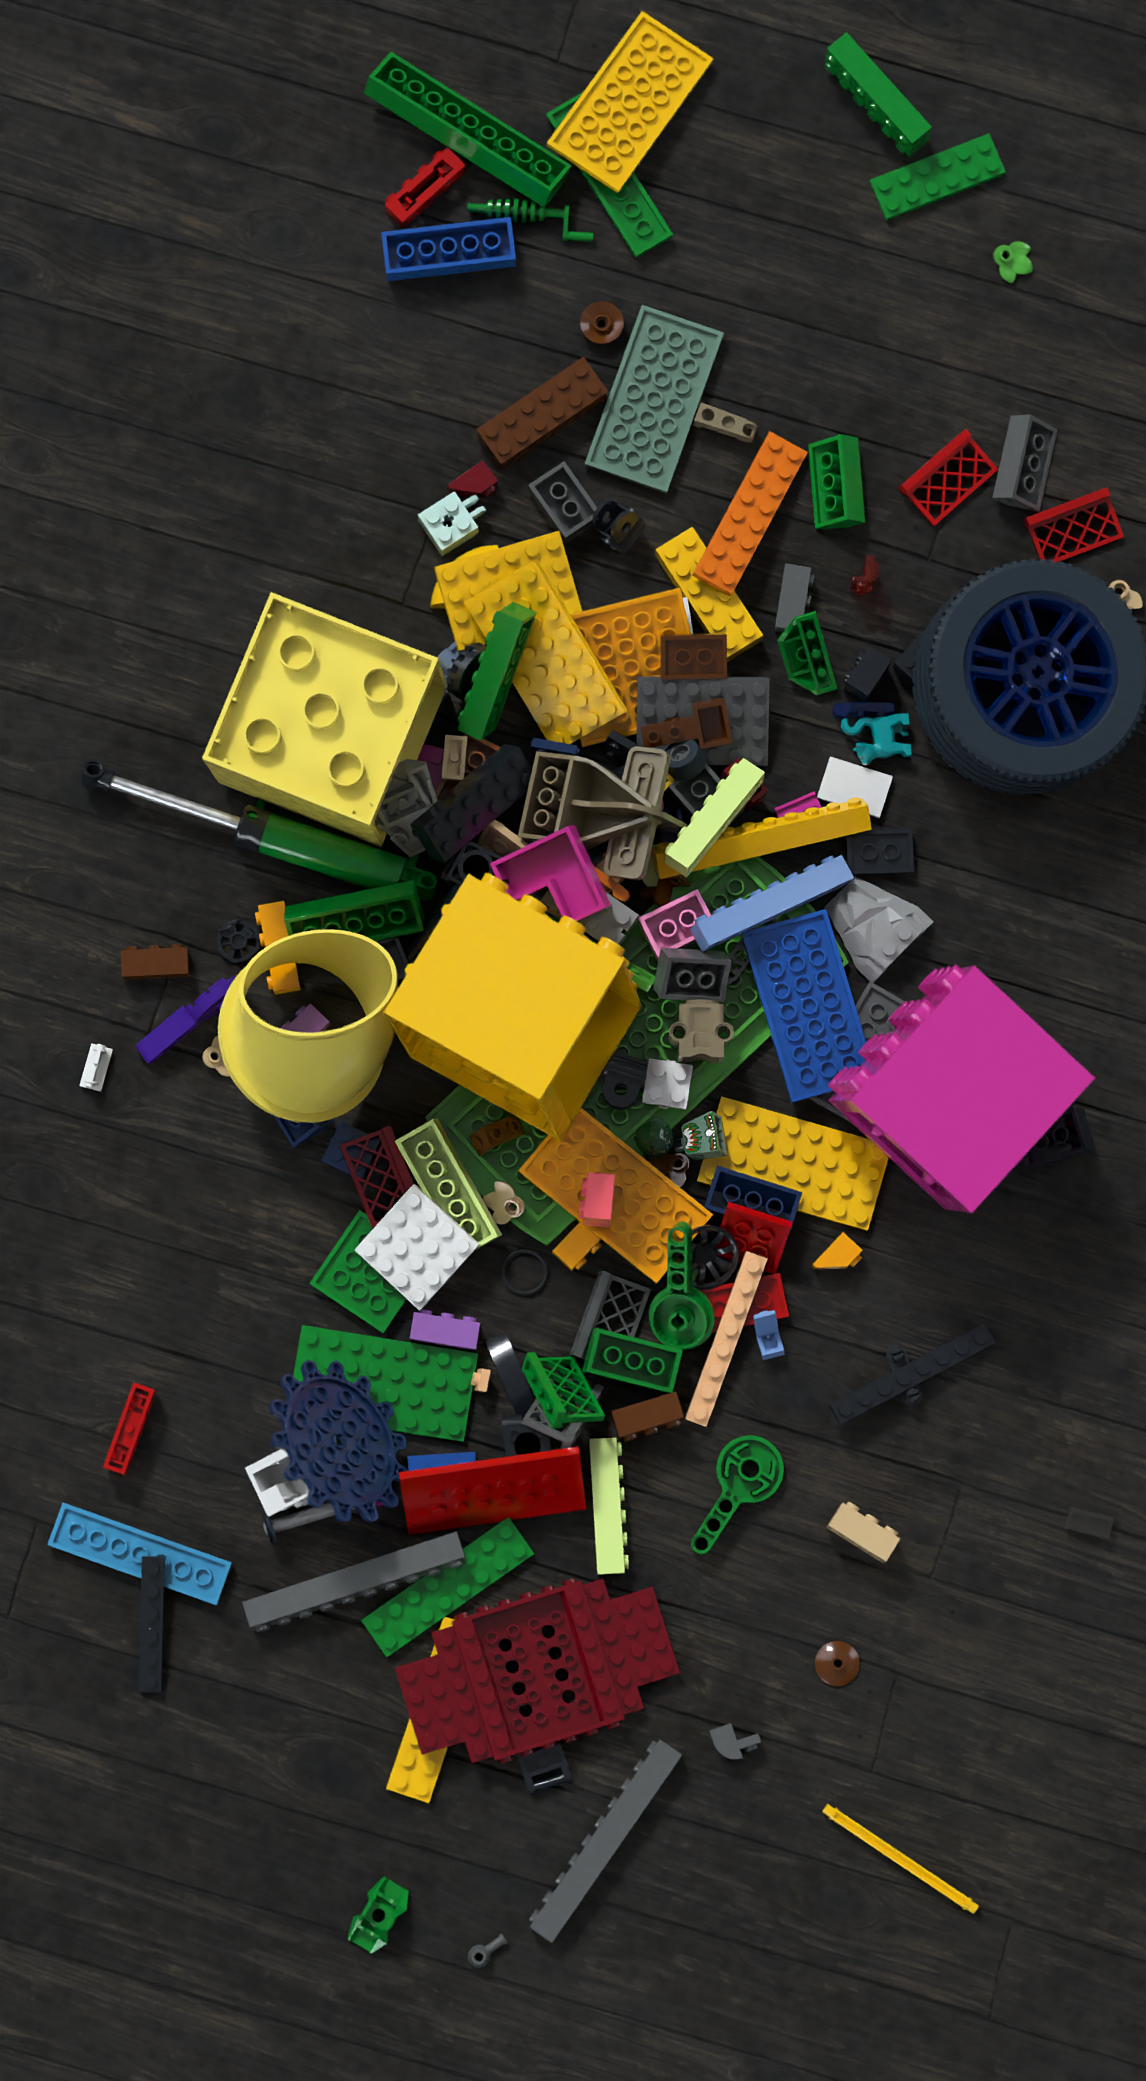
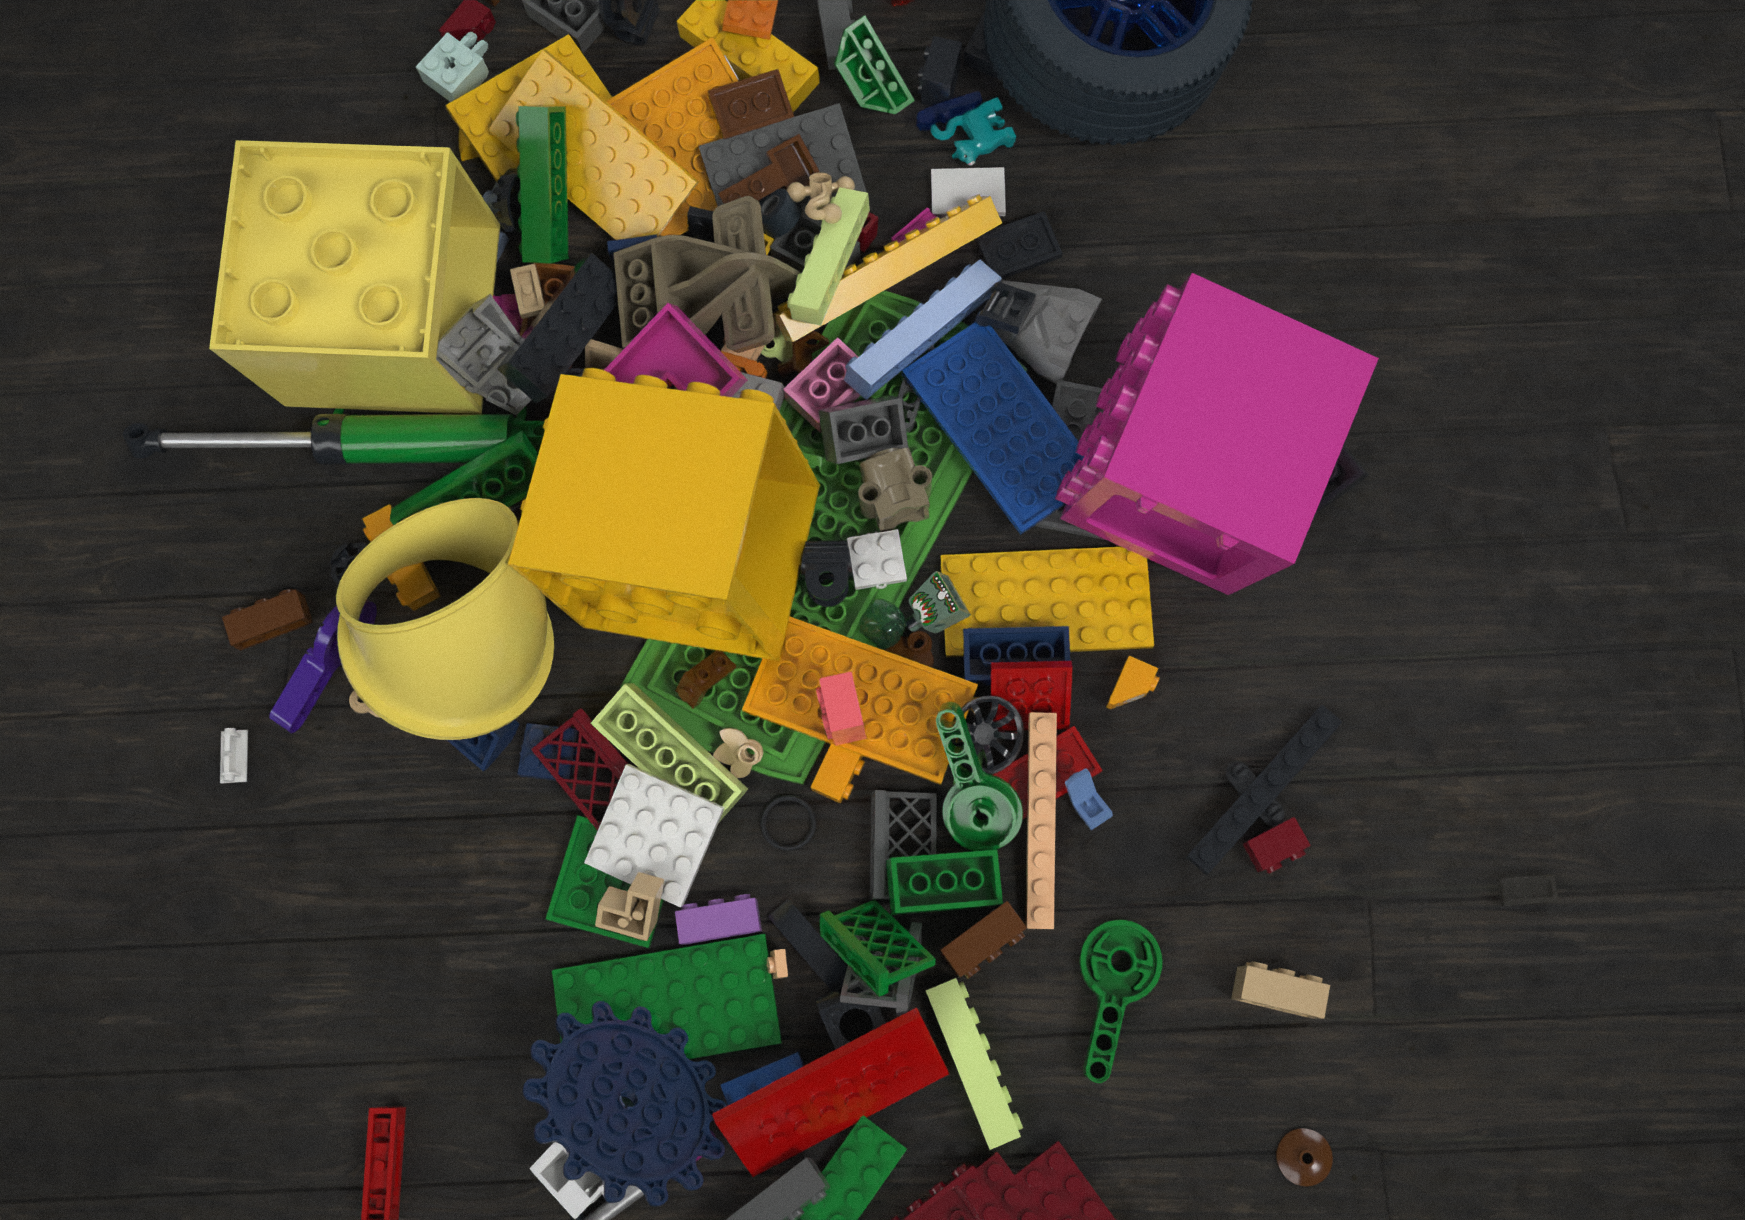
camera: 10 degrees left, 5 degrees down
none -> tan brick [595,872,664,941]
none -> tan piece [787,173,855,224]
none -> black plate [976,282,1036,335]
none -> dark red brick [1243,817,1311,874]

